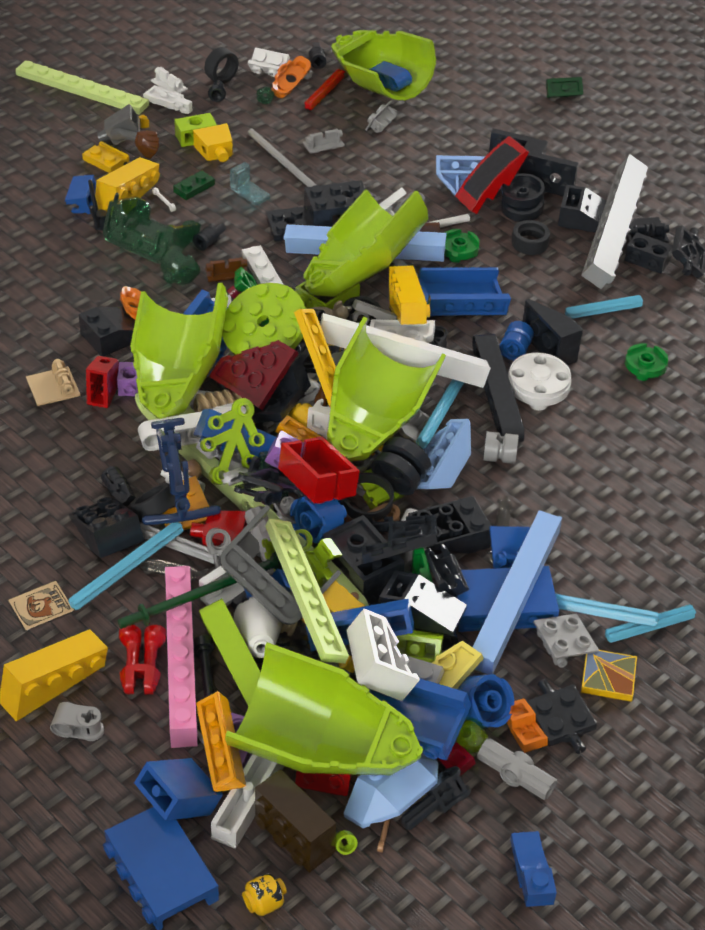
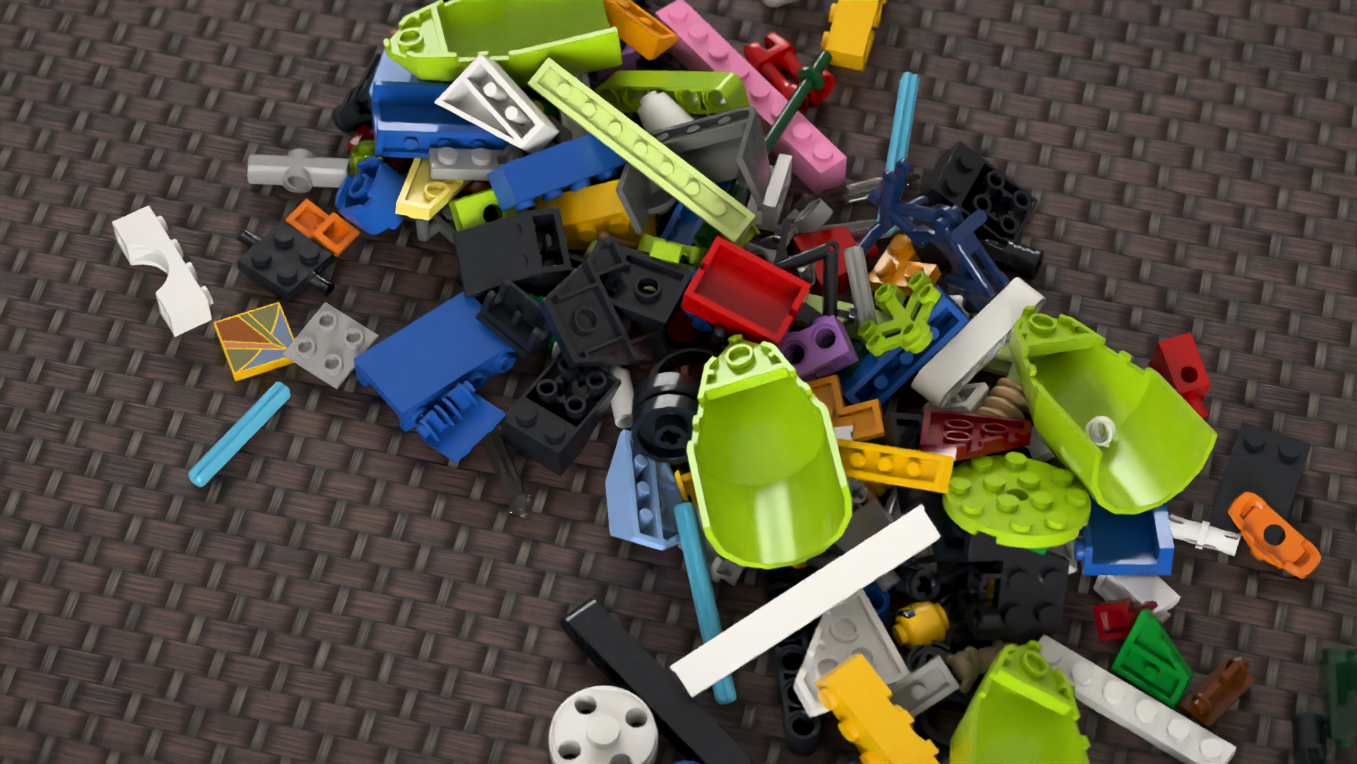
camera: 150 degrees right, 10 degrees up
sticker [8,581,74,630] -> none
tan hinge [26,359,81,406] -> none
clear green cylinder [160,245,201,285] -> none
light blue tile [473,510,562,674] -> none
light grey wheel [483,431,518,464] -> none
blue slope [510,831,557,907] -> none
medium azure axle [556,594,659,627] -> none
none -> white arch [112,206,213,336]
none -> white hinge [1085,416,1116,446]

